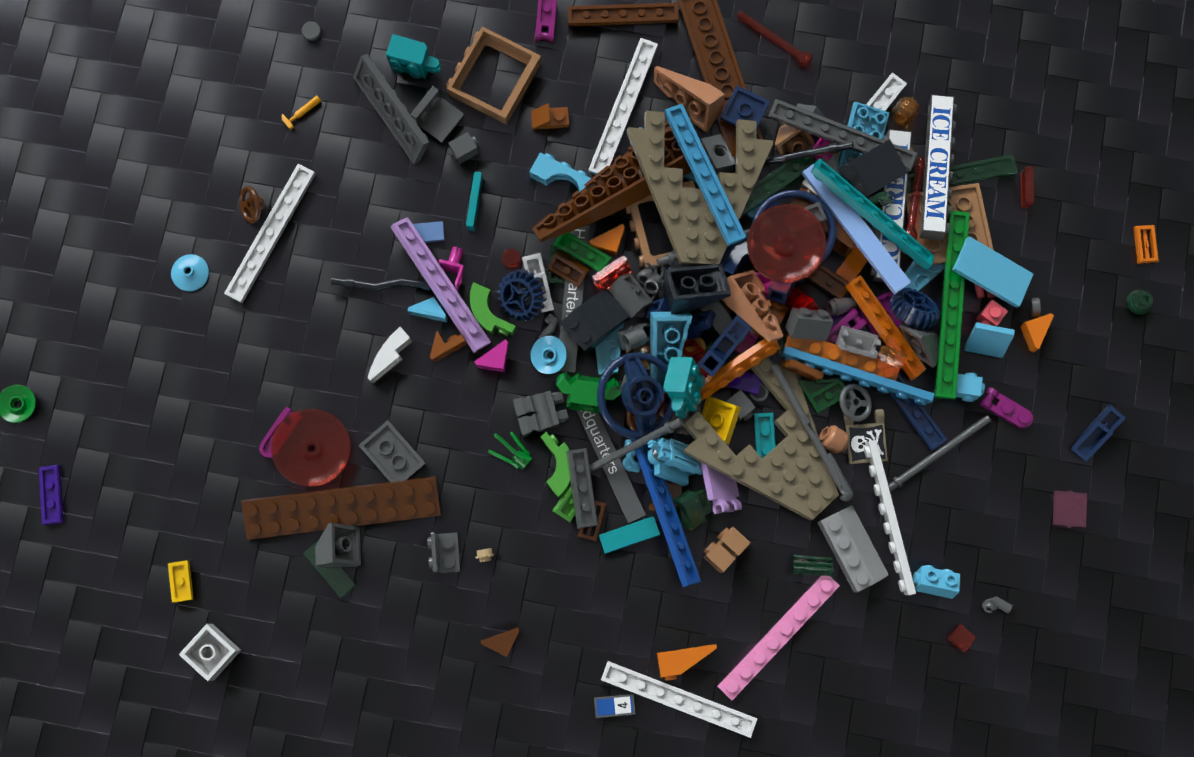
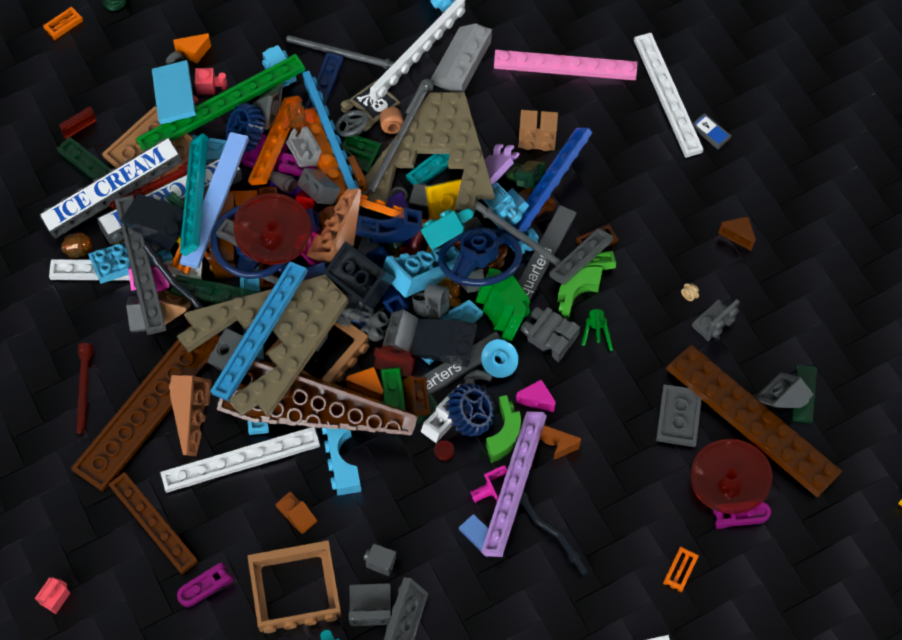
camera: 130 degrees left, 15 degrees down
white slope [368,327,412,383] -> none
medium azure slope [408,297,448,322] -> none
teal tile [466,171,483,232] -> none
teal tile [599,516,660,554] -> none
orange slope [657,644,717,681] -> none
dark blue plate [720,85,770,130] -> none
clear green tile [793,555,834,576] -> none
medium azure tile [965,322,1015,358] -> none
magenta plate [980,387,1033,428] -> none
none -> orange tile [663,546,699,593]

